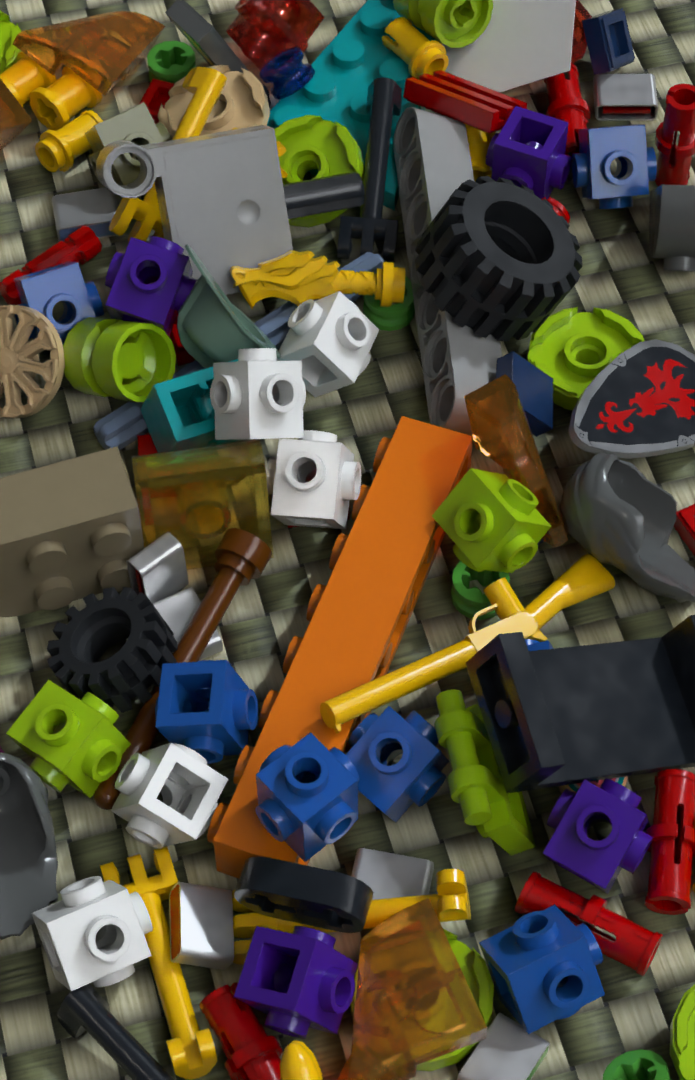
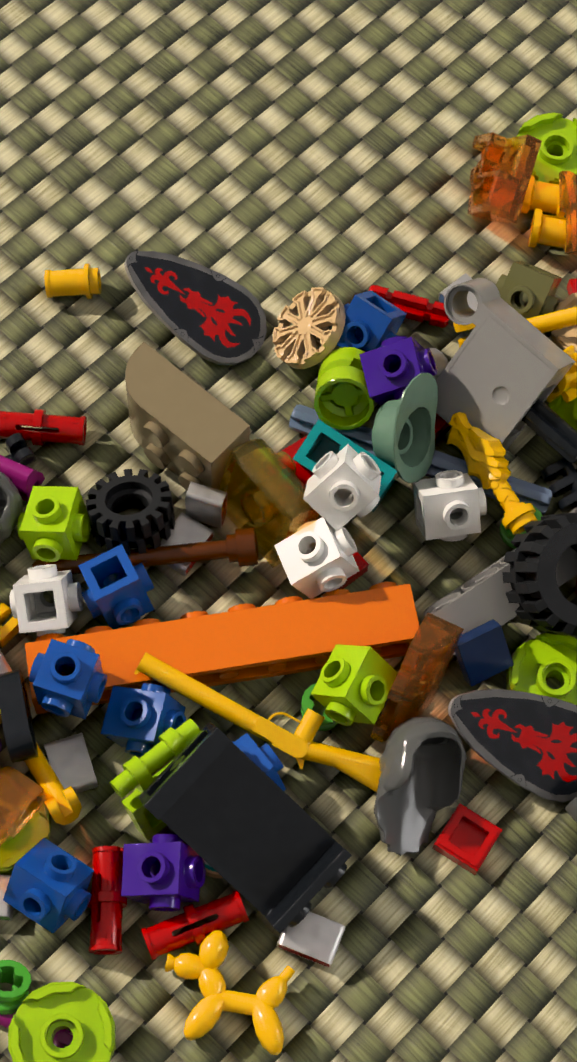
camera: 55 degrees right, 10 degrees up
yellow pin [35,110,103,172] -> none

